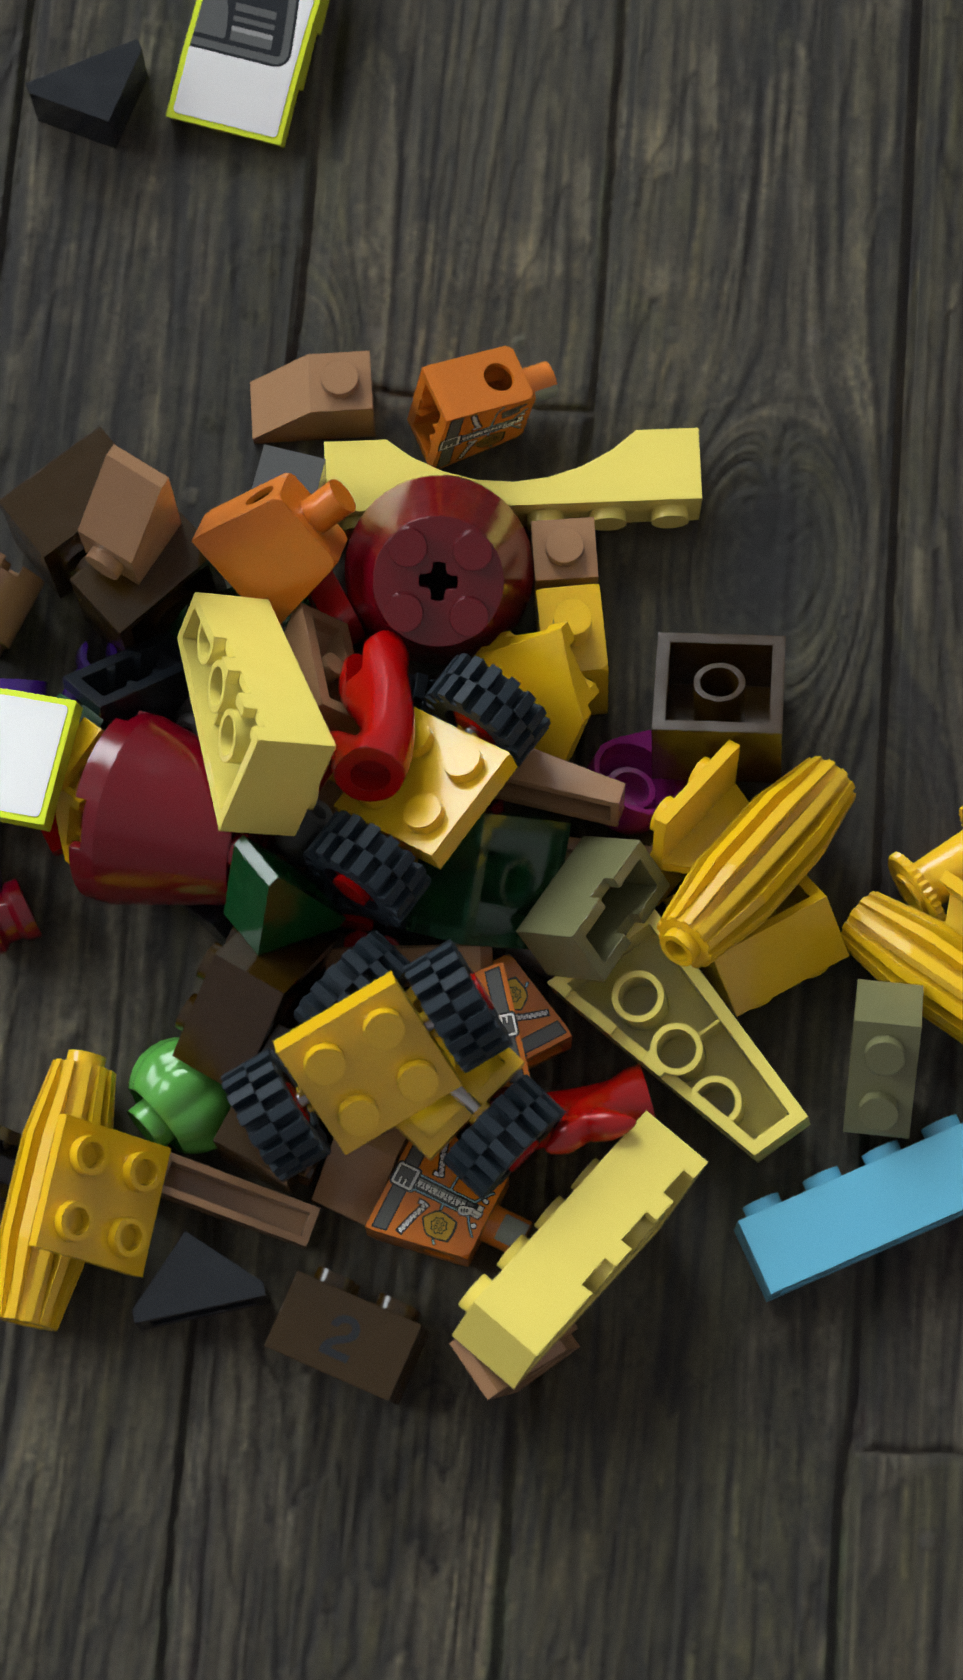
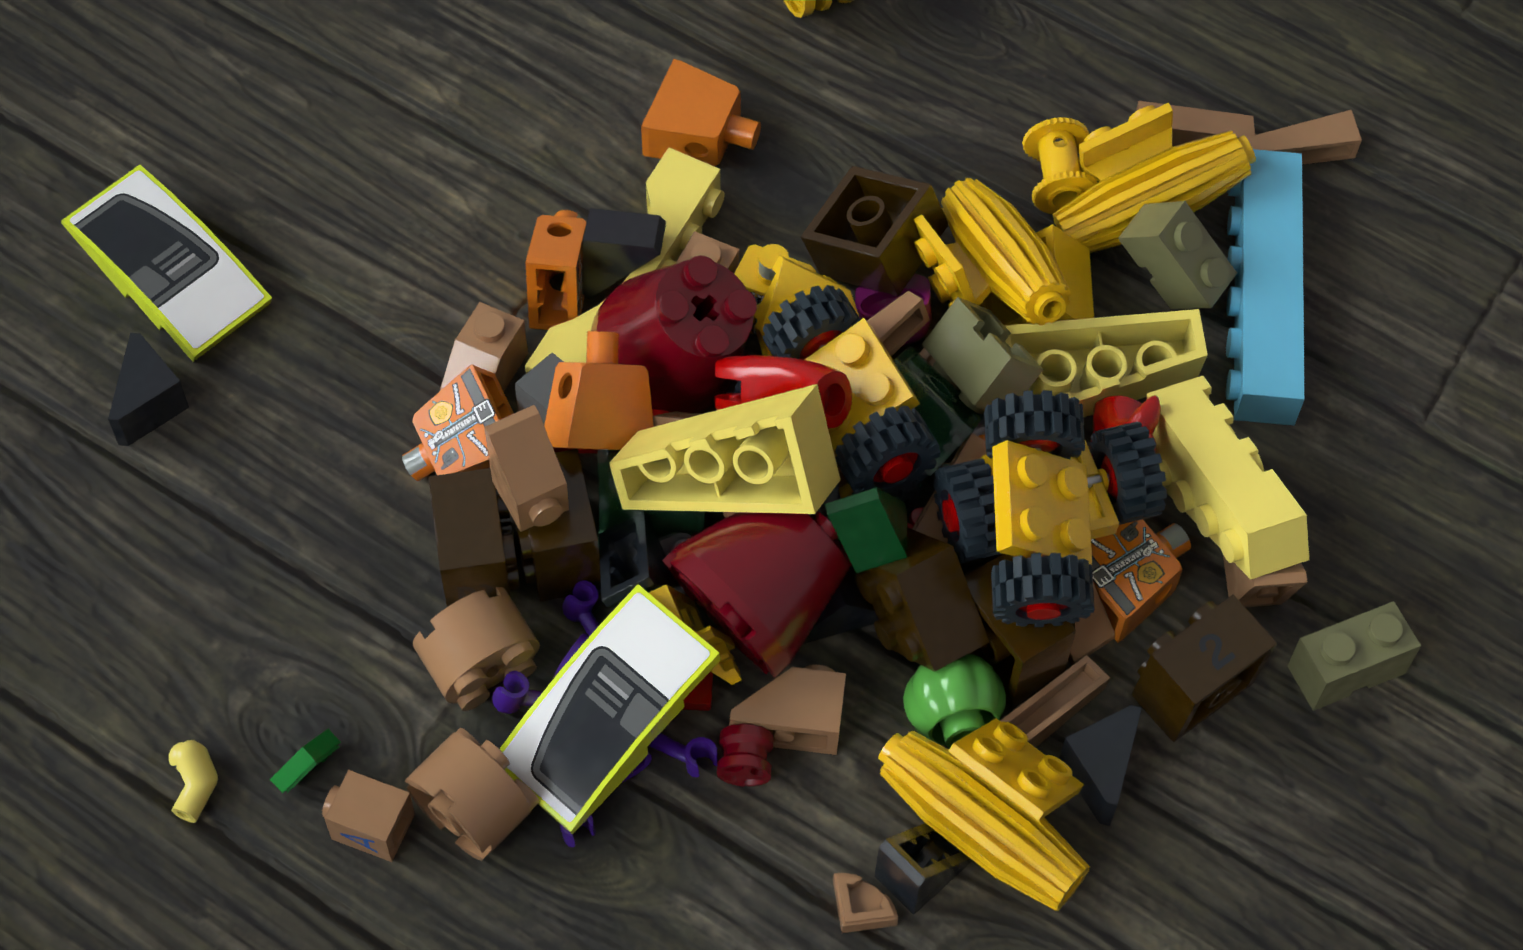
camera: 65 degrees left, 15 degrees down
none -> torso [402,364,514,481]
none -> black slope [582,208,666,299]
none -> orange torso [641,59,761,166]
none -> medium nougat slope [729,665,846,755]
none -> olive brick [1287,601,1421,711]

